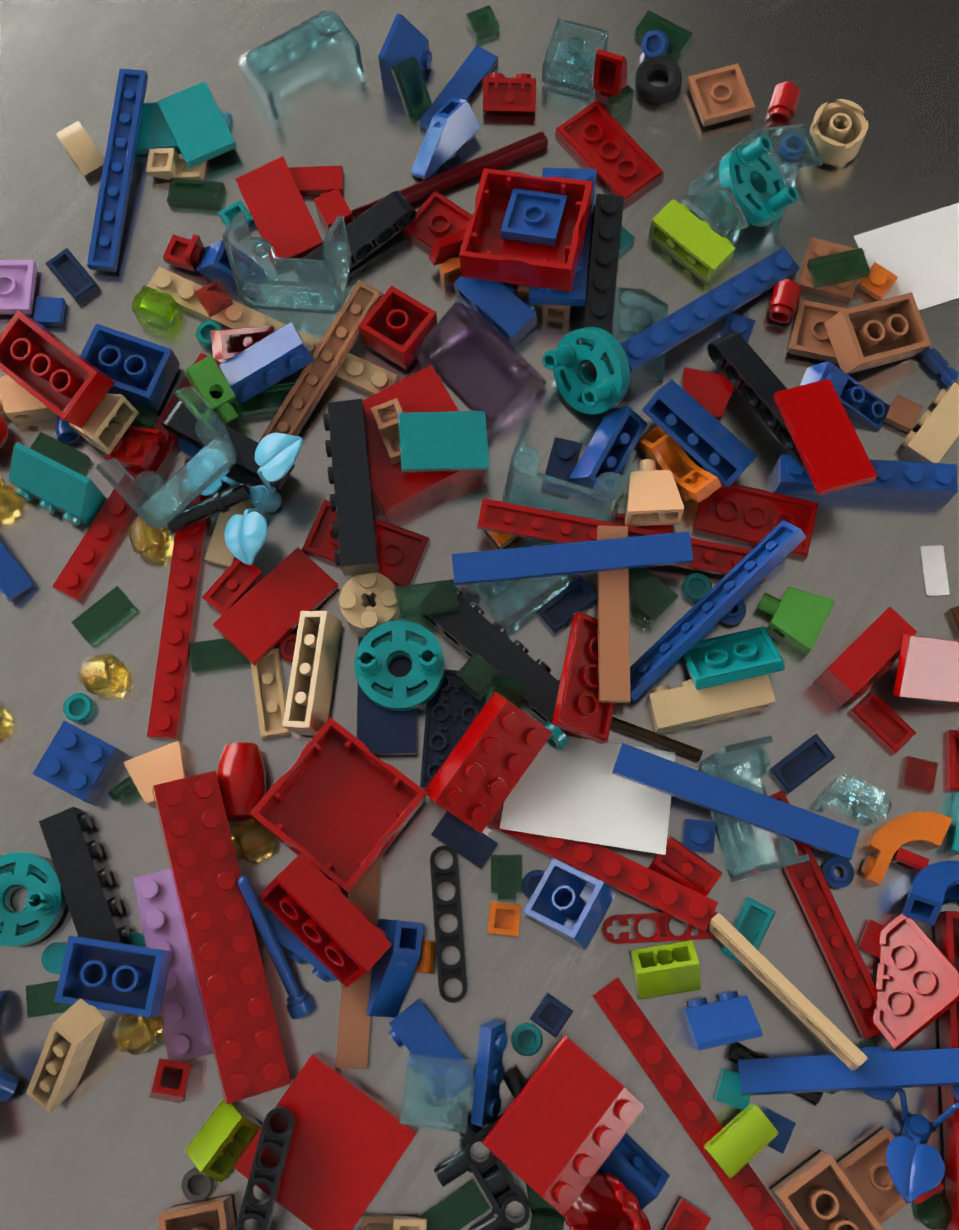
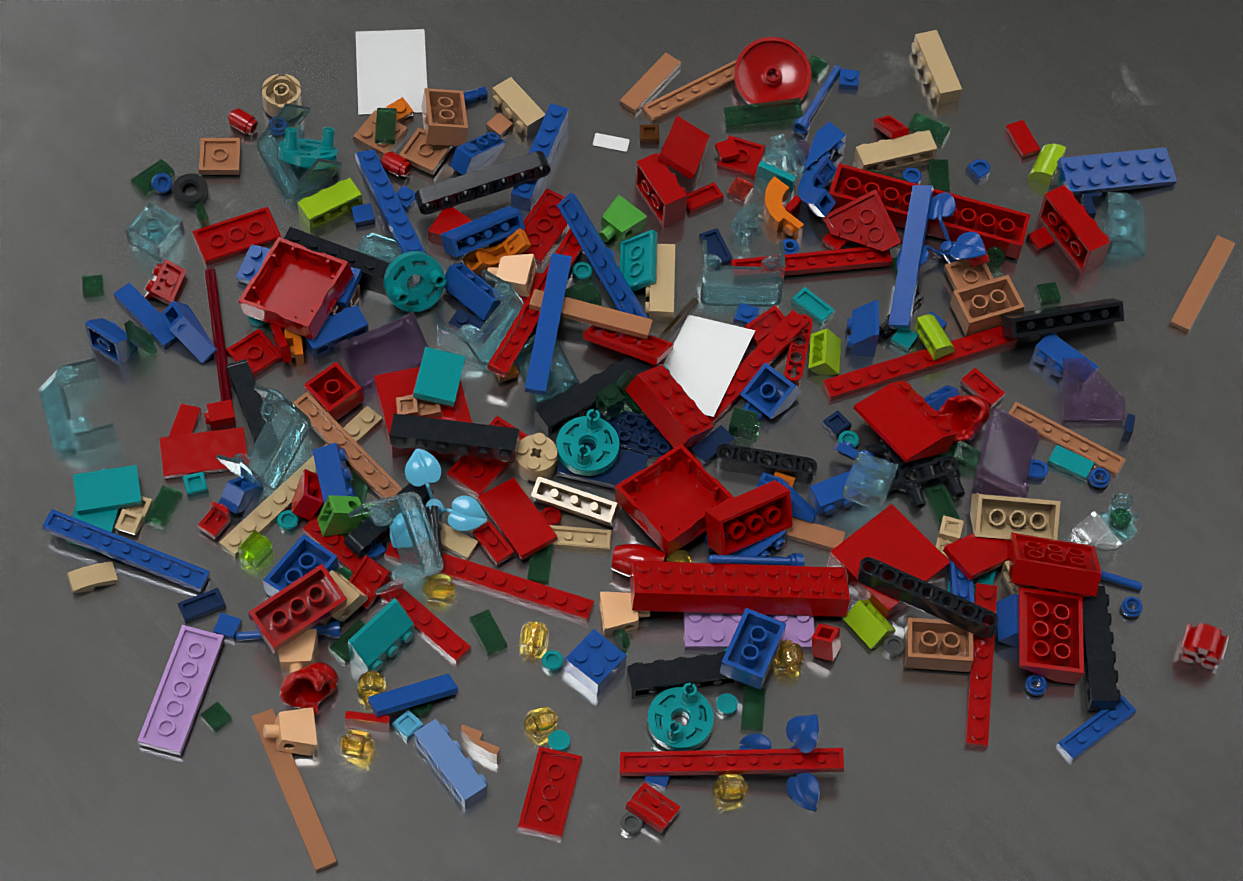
camera: 85 degrees left, 15 degrees down
tan brick [26,998,106,1114] -> none
clear red tile [195,279,233,317] -> none
clear green tile [394,579,459,619] -> none
orange plate [487,902,521,937] -> none
blue plate [501,188,567,246] -> none
dark blue tile [536,576,598,636] -> none
red slope [593,49,628,104] -> none
blue tile [611,743,860,861] -> none
tan tile [708,912,868,1071] -> none
red tile [773,379,877,496] -> none
none -> blue tile [351,203,375,227]

